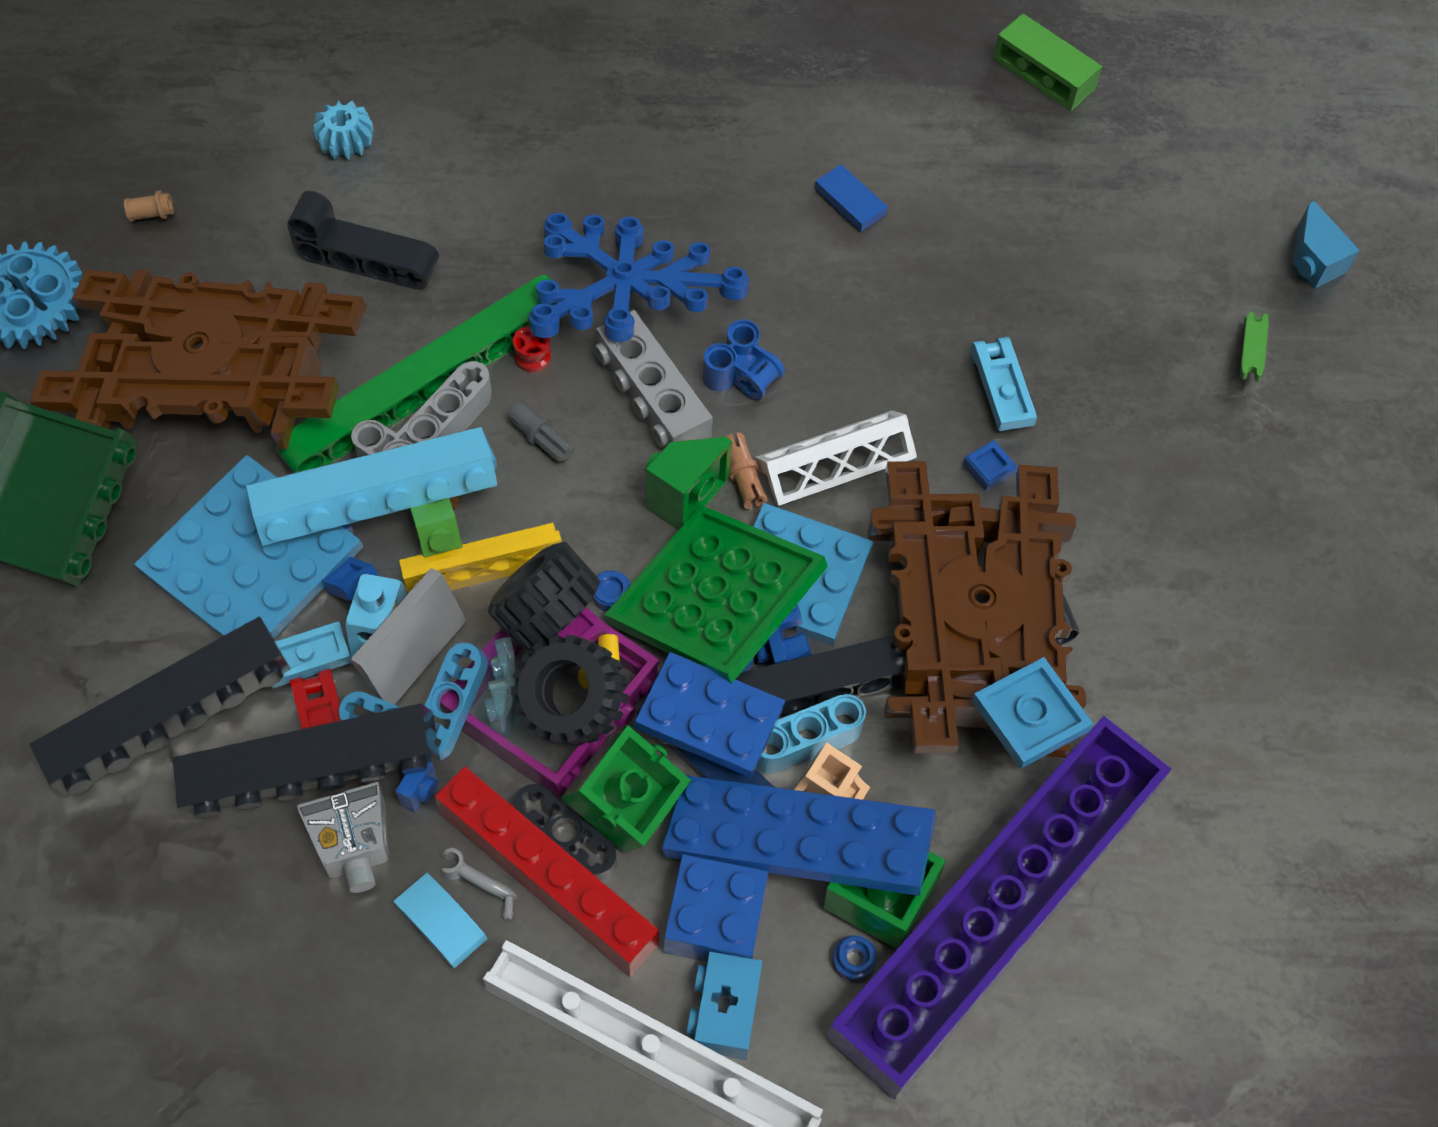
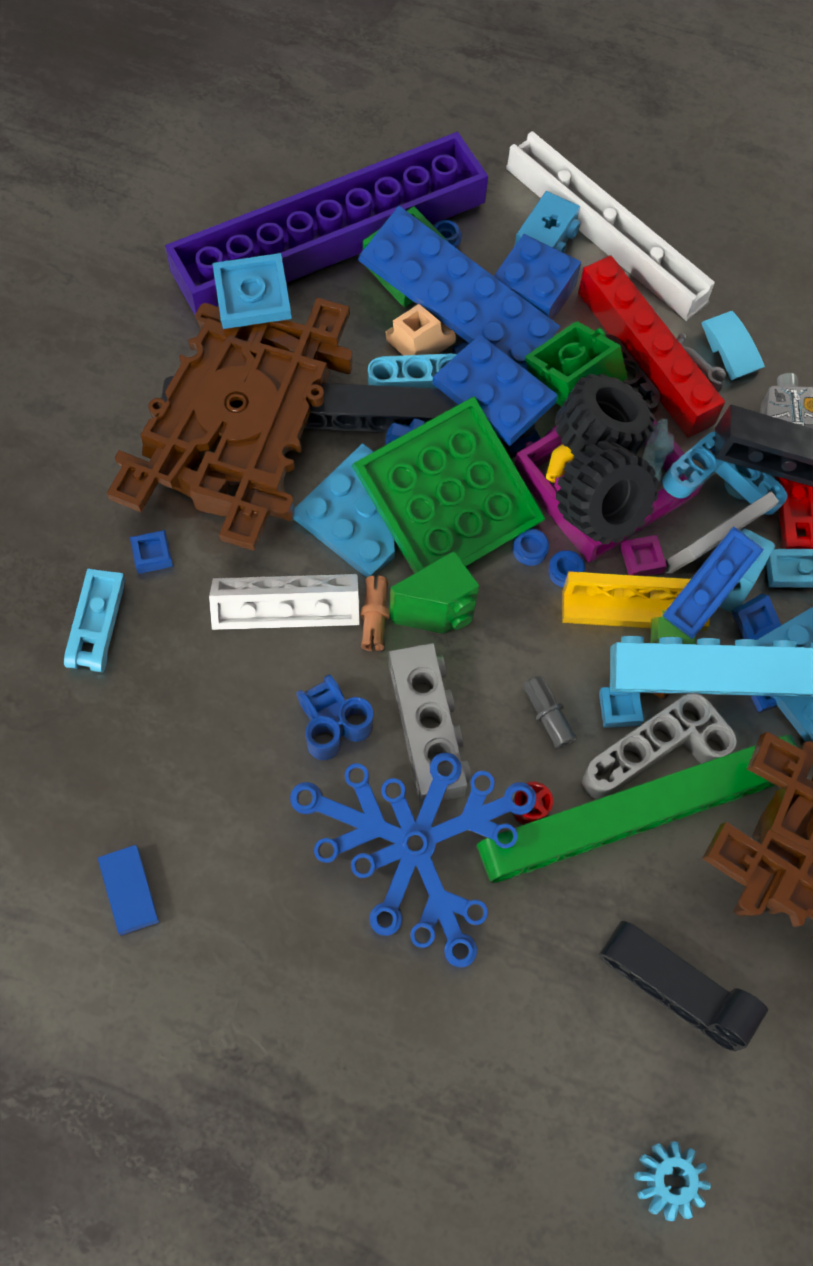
camera: 160 degrees left, 5 degrees up
none -> magenta plate [620,535,667,576]
none -> blue tile [662,526,764,639]

